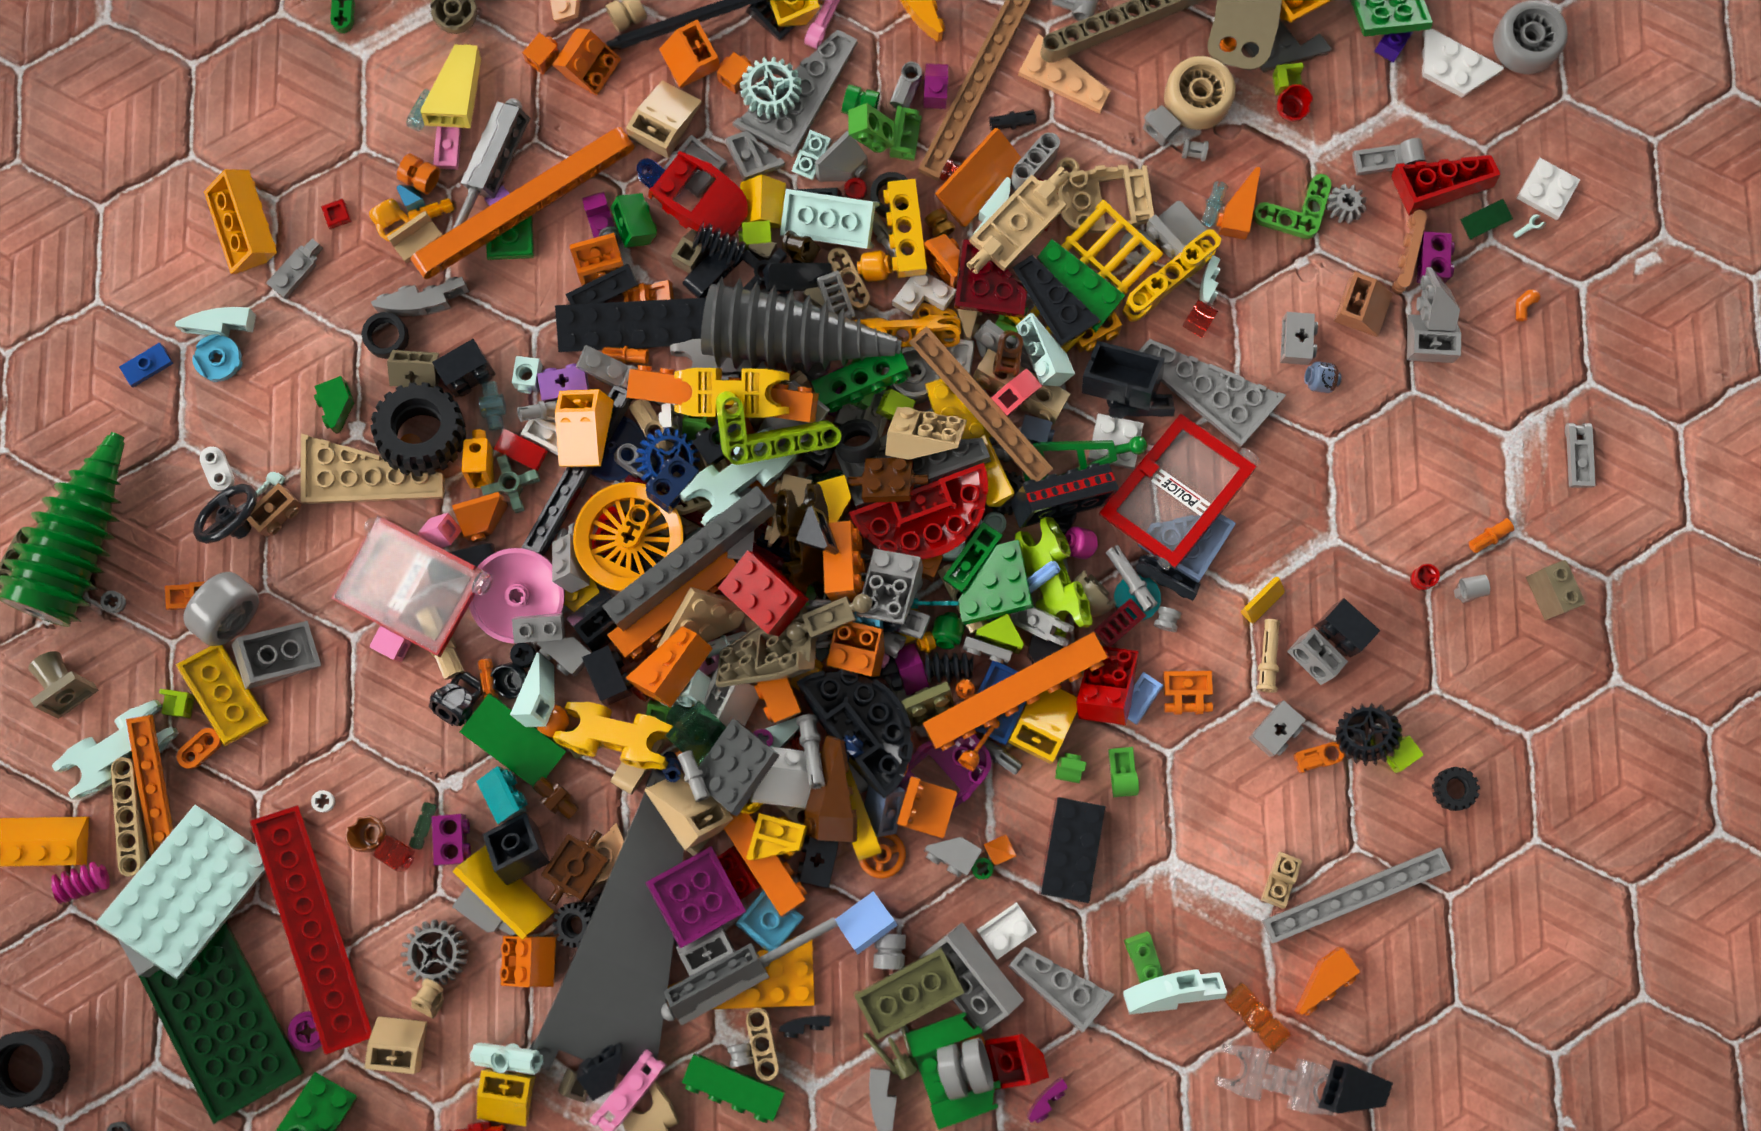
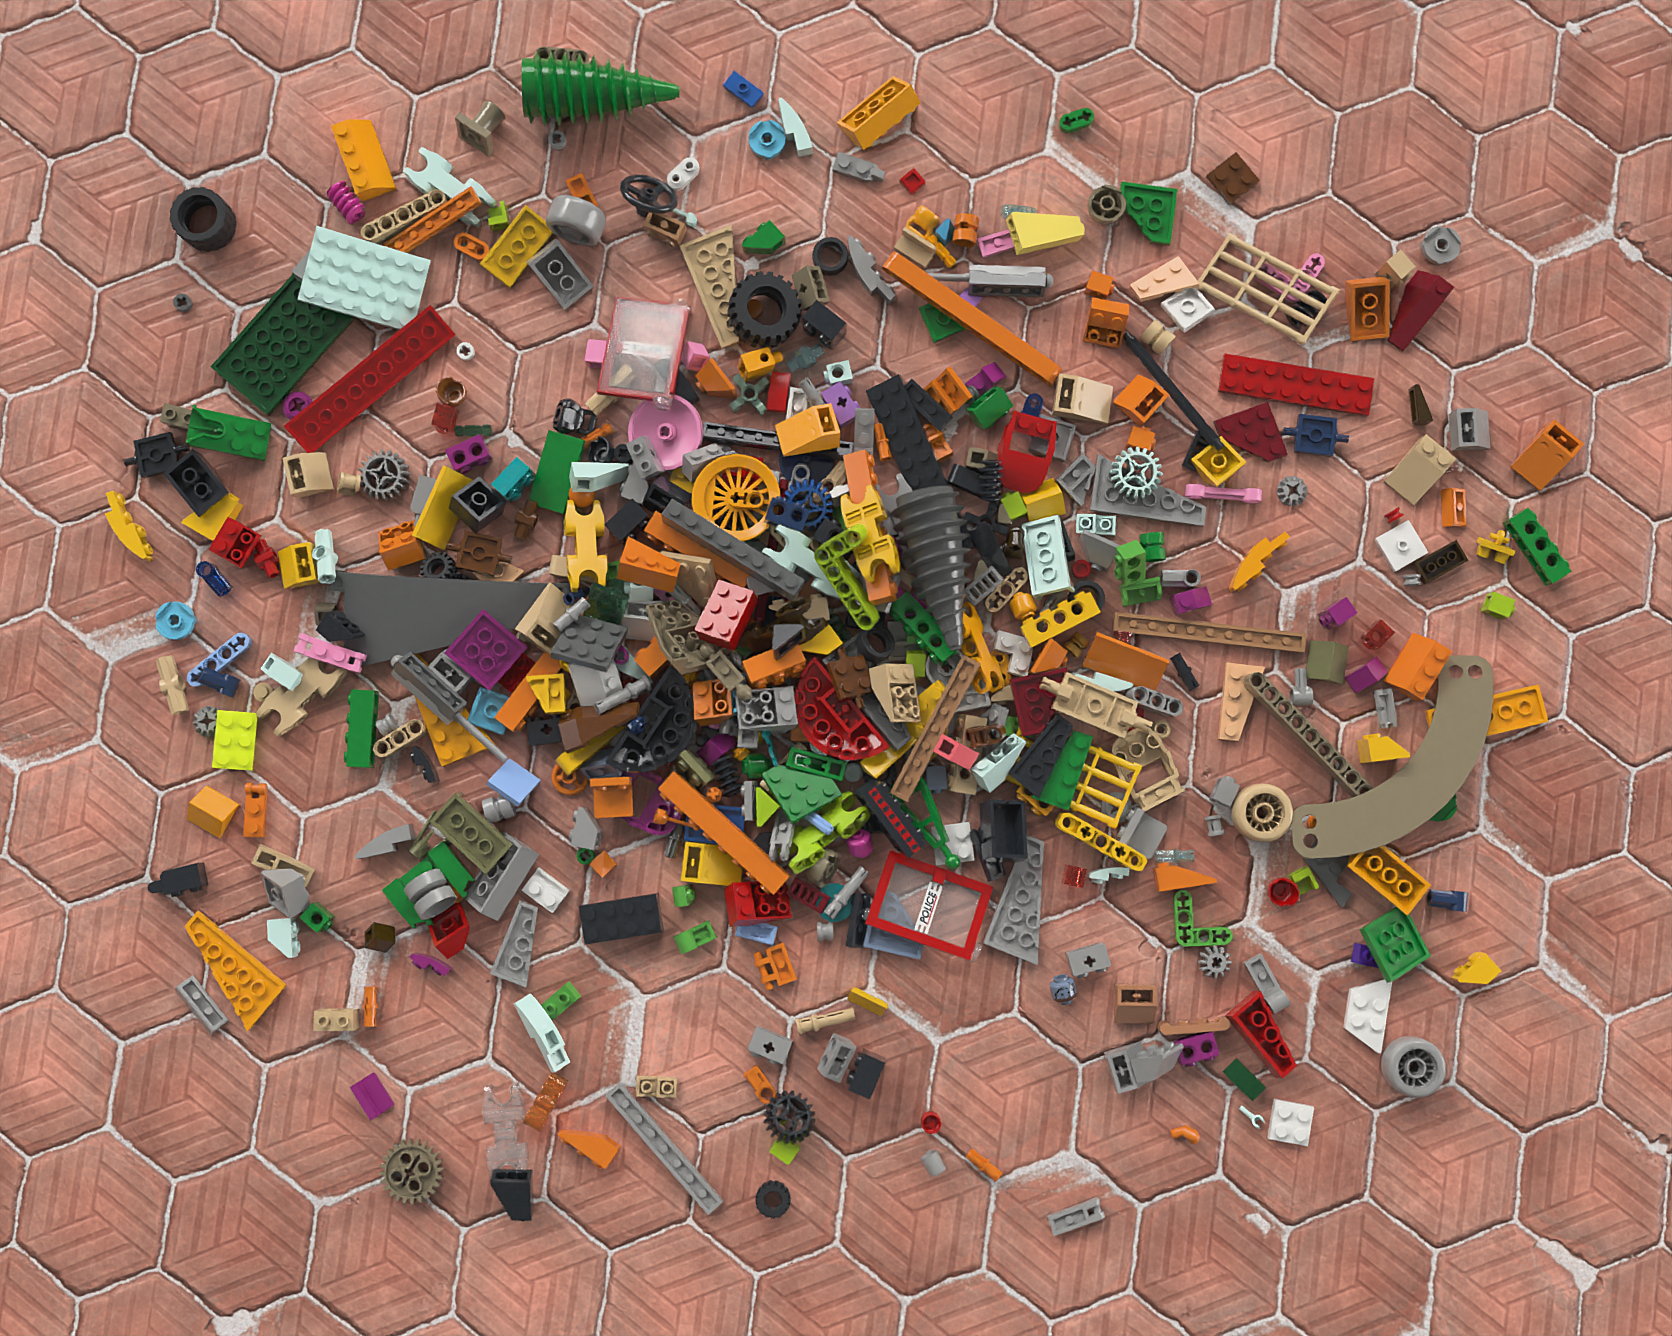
camera: 75 degrees right, 5 degrees up
dark tan panel [1526,560,1585,620] -> none

